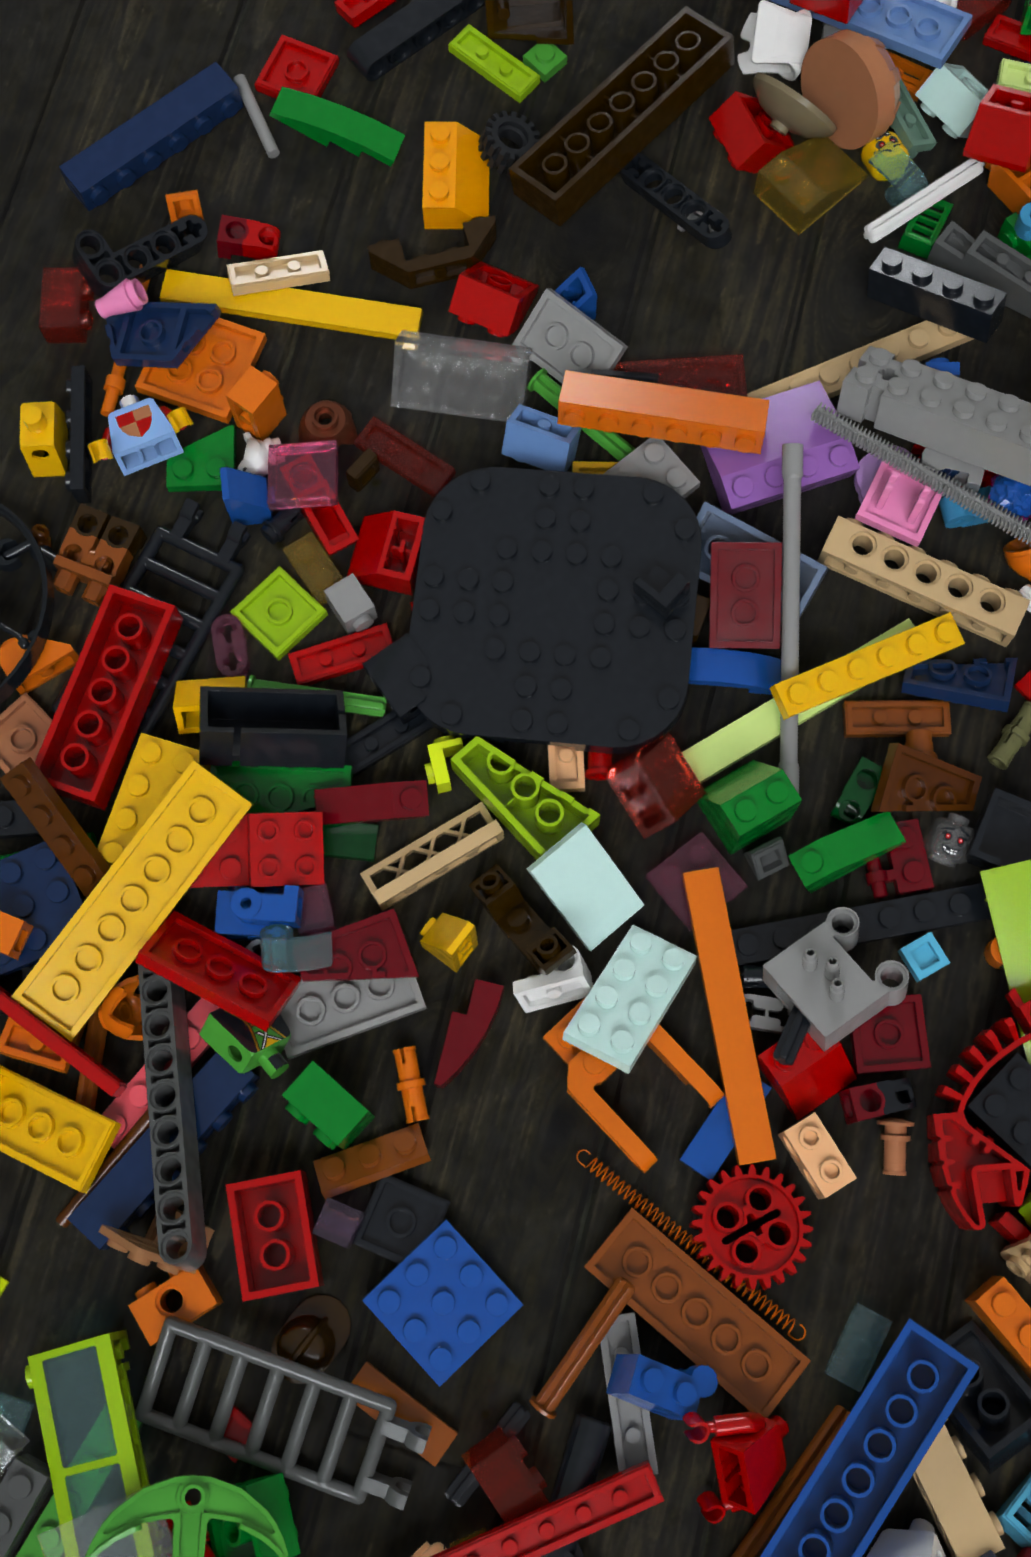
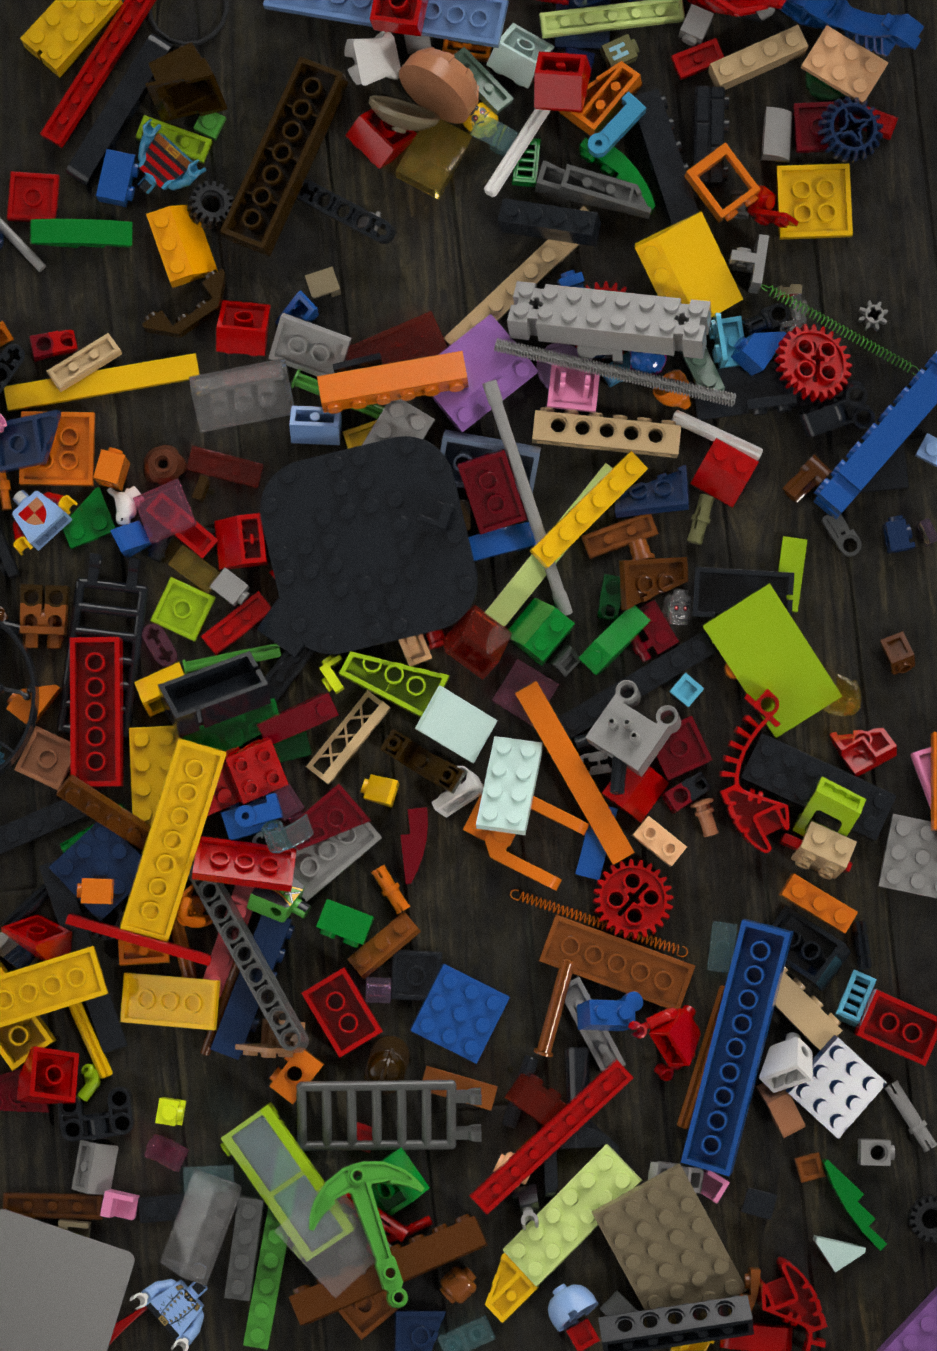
camera: 25 degrees left, 10 degrees up
none -> blue brick [96,149,140,207]
none -> torso [137,119,206,194]
none -> dark tan panel [305,266,341,299]

